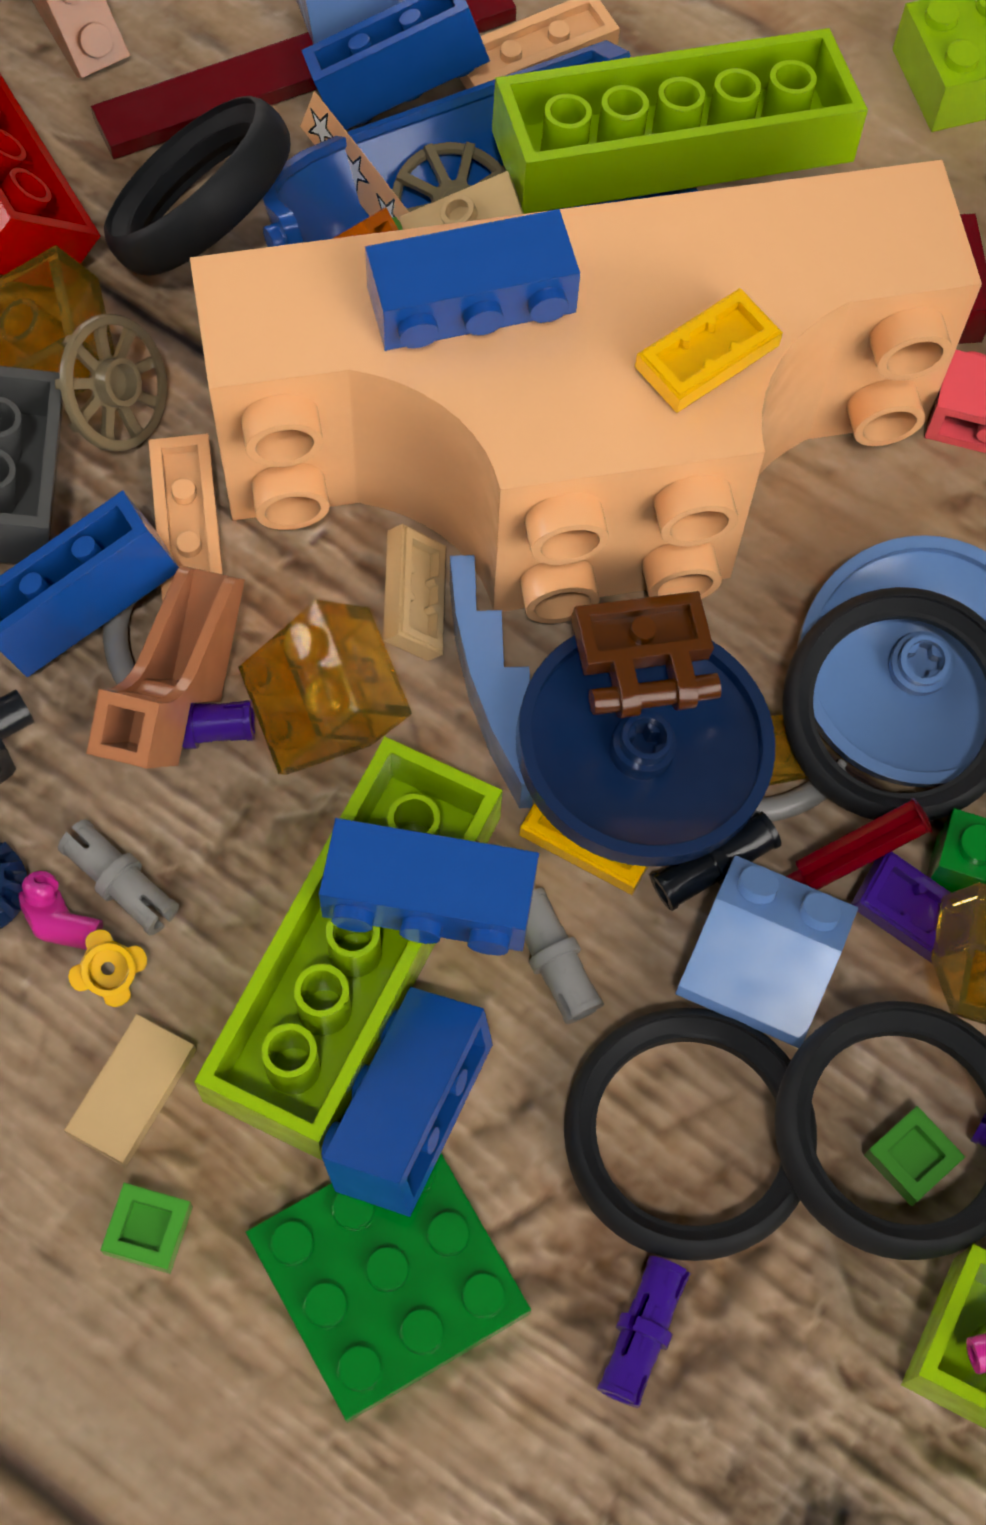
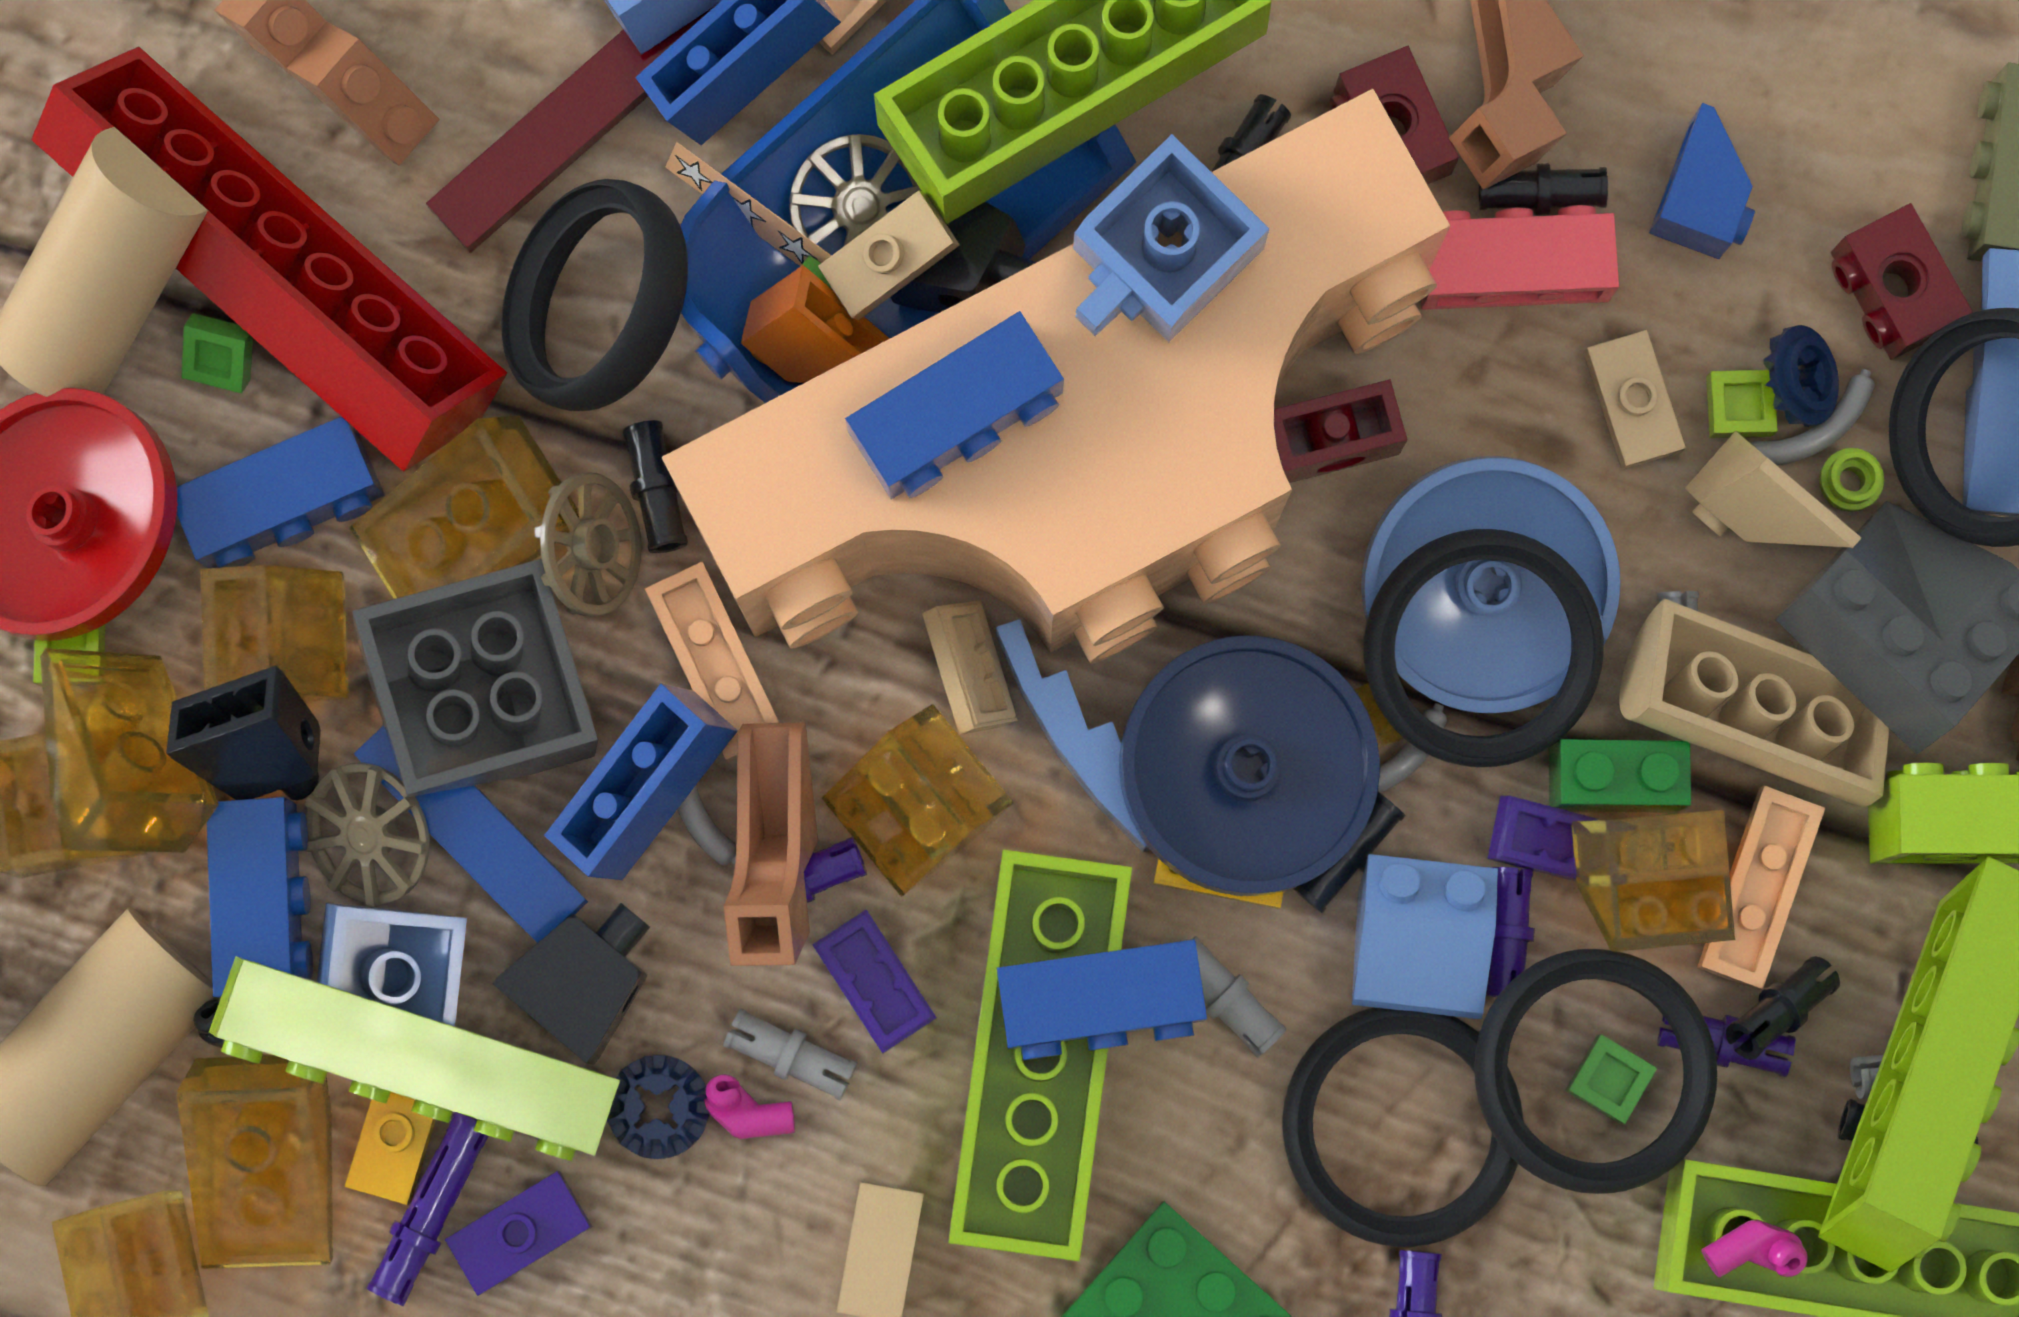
camera: 15 degrees left, 15 degrees up
yellow plate [68,929,147,1007] -> none
blue brick [321,987,493,1217] -> none
reddish brown plate [571,591,721,718] -> none
yellow plate [635,288,783,413] -> none
dark red axle [786,797,932,890] -> none
none -> black pin [623,420,688,553]
none -> dark purple plate [812,910,937,1054]
none -> medium blue hinge [1073,134,1269,342]
none -> dark red brick [1274,379,1408,483]
none -> dark purple pin [1486,867,1535,997]

